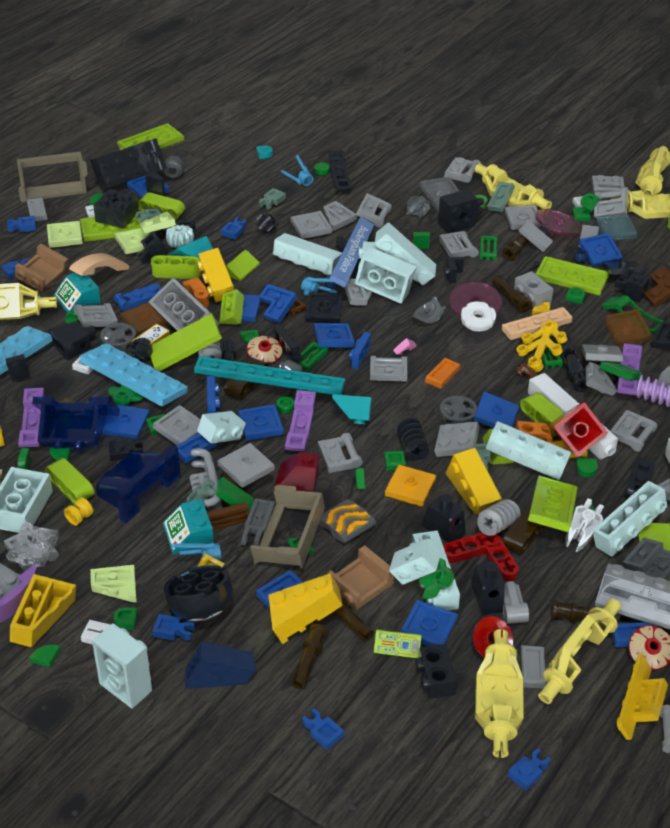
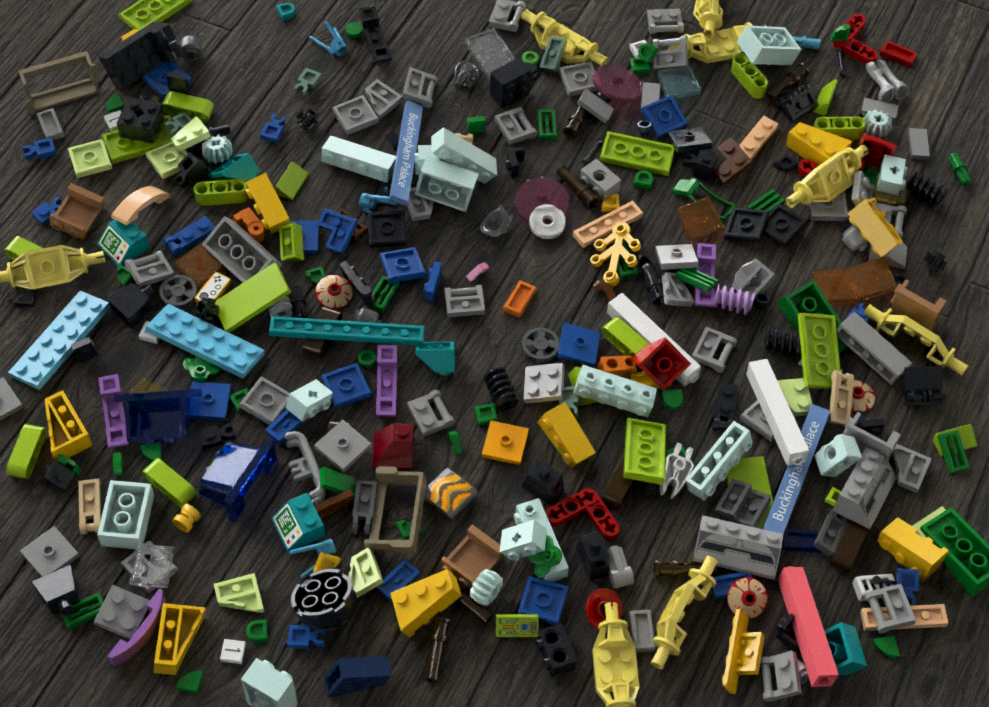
camera: 10 degrees left, 15 degrees up
sand green plate [186,479,216,502] -> none
blue plate [207,376,220,414] -> none
light grey piece [477,499,521,536] -> none
none -> yellowish green wing [348,547,384,598]
none -> light aqua gear [470,569,503,606]

